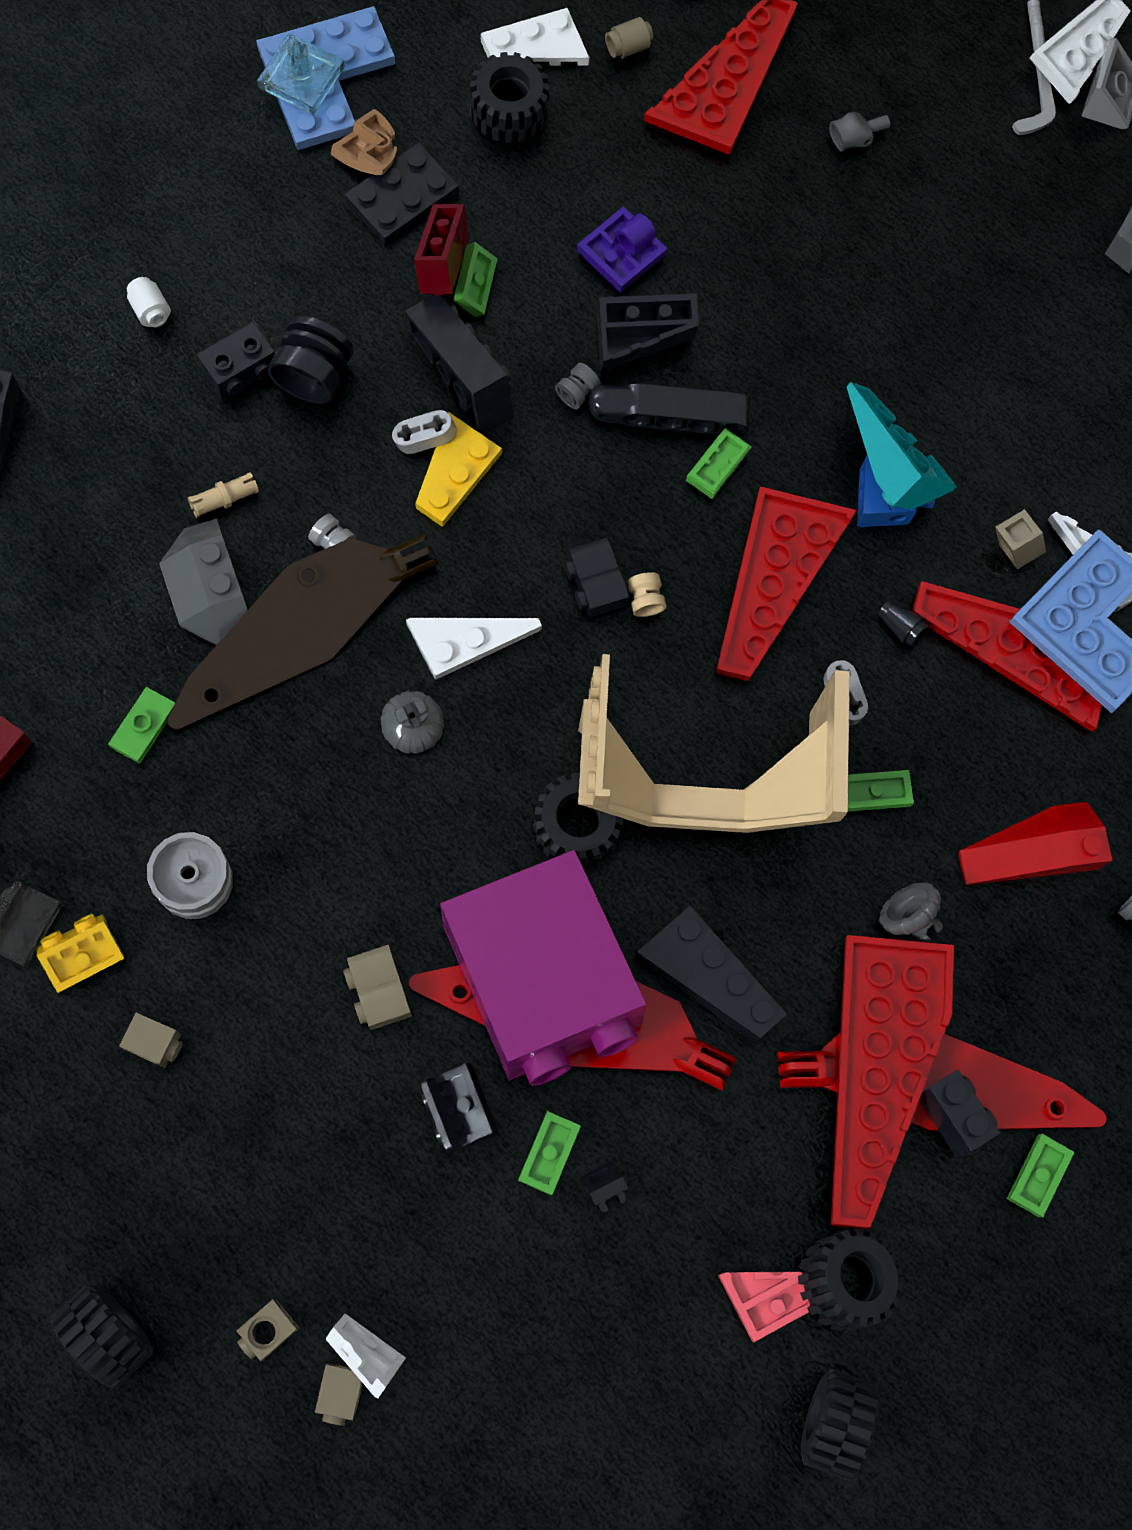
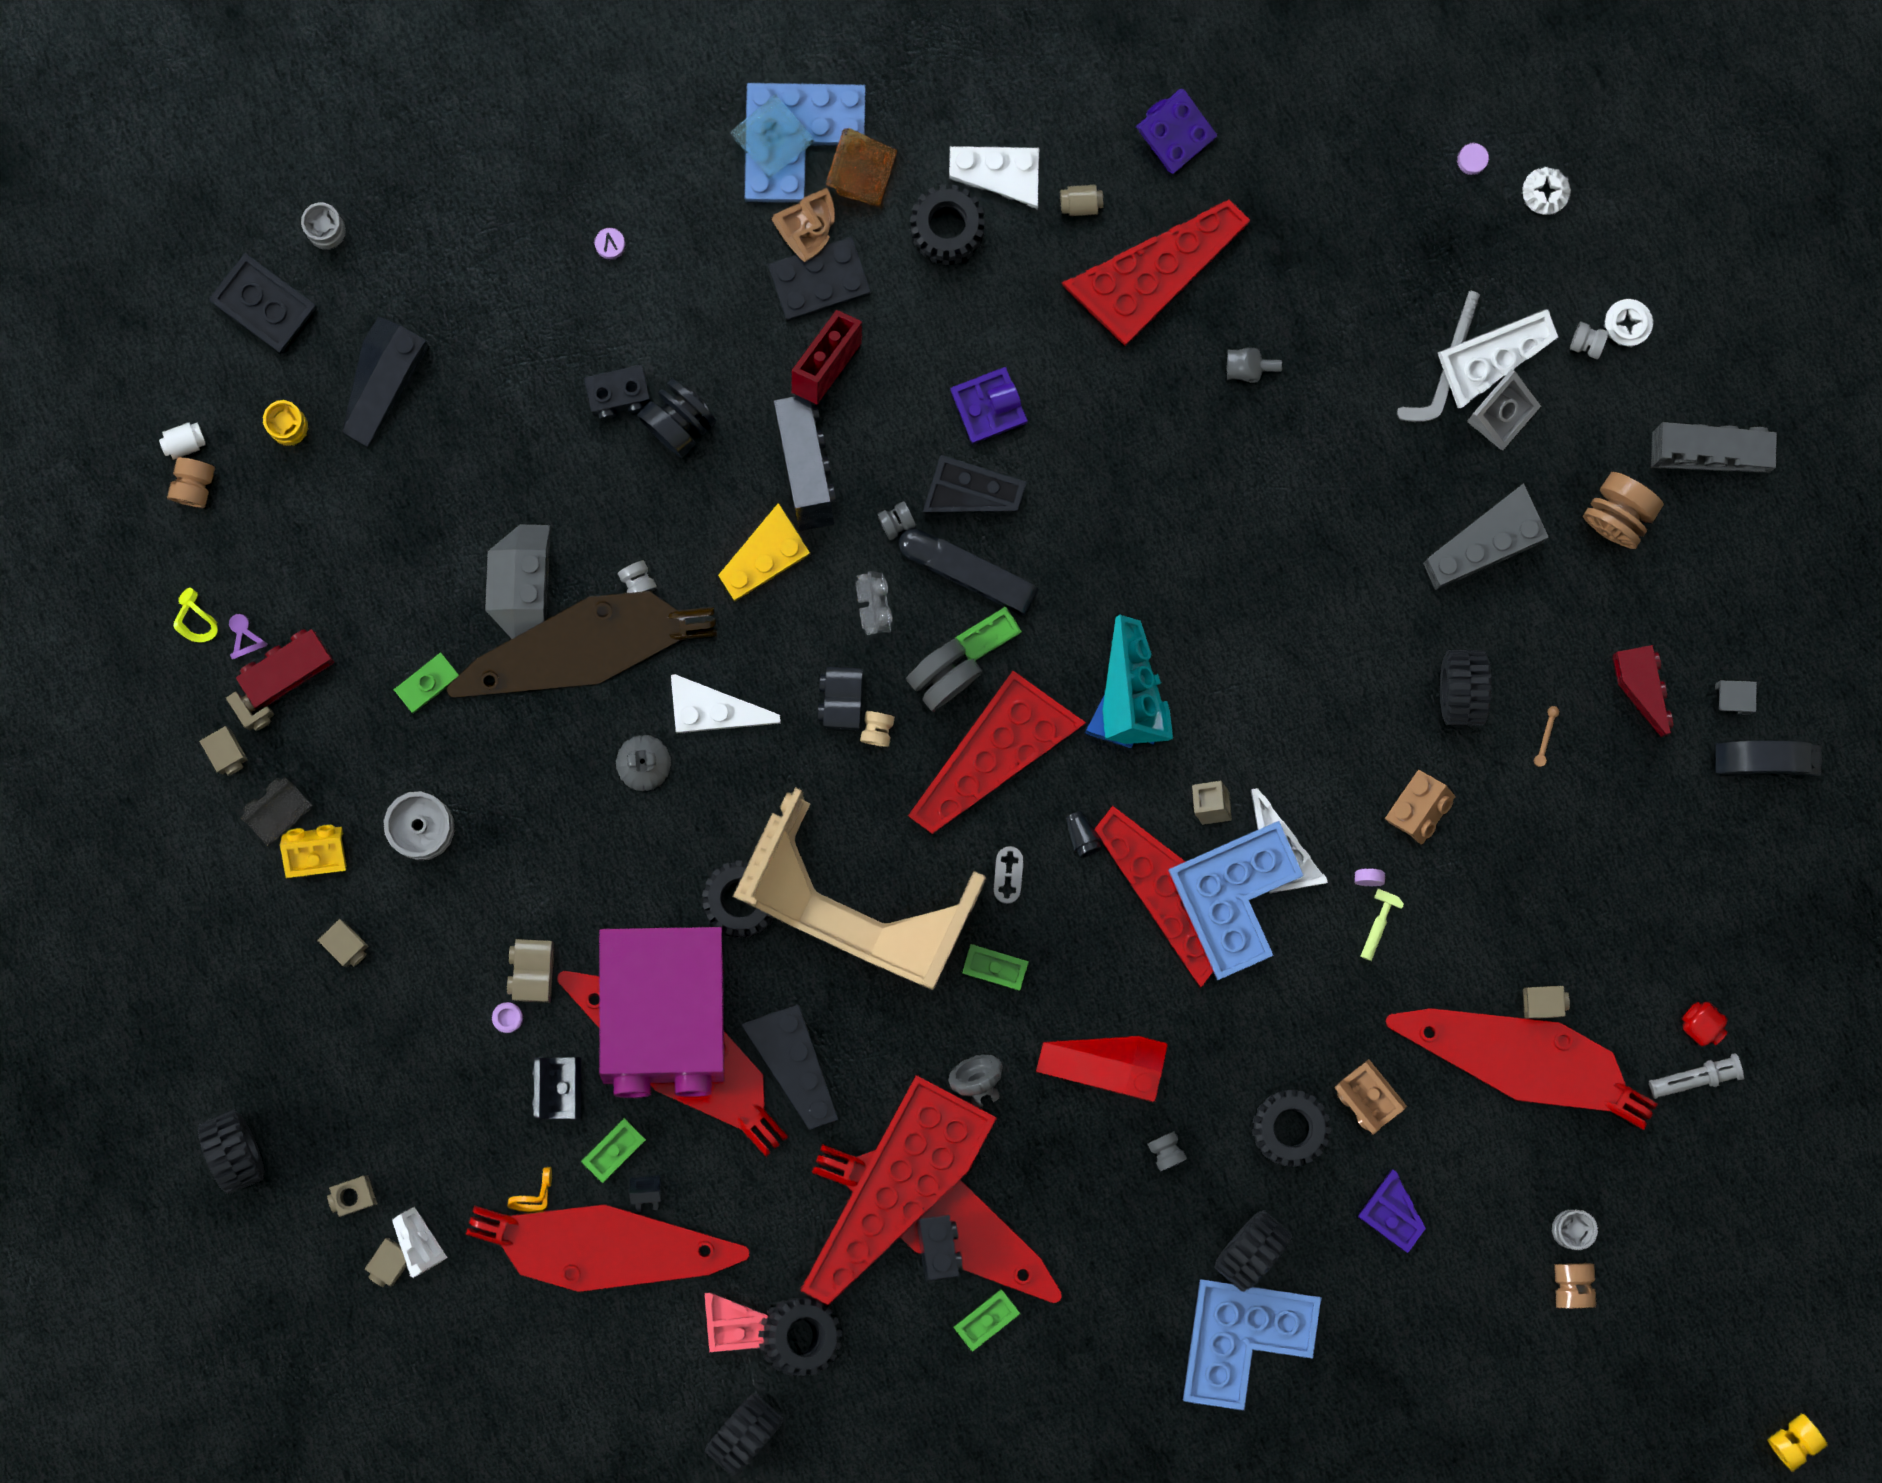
camera: 30 degrees right, 10 degrees up
white brick [127,277,171,327] -> none
tan pin [188,472,259,518] -> none
light grey beam [392,410,457,454] -> none
bright green plate [453,242,497,317] -> none
none -> red wing [466,1204,749,1292]
none -> lavender tile [492,1002,523,1033]
none -> light orange piece [508,1167,552,1212]
none -> lavender tile [595,228,625,259]
none -> clear orange plate [826,128,897,206]
none -> clear hinge [855,571,892,635]
none -> dark grey wheel [906,638,983,712]

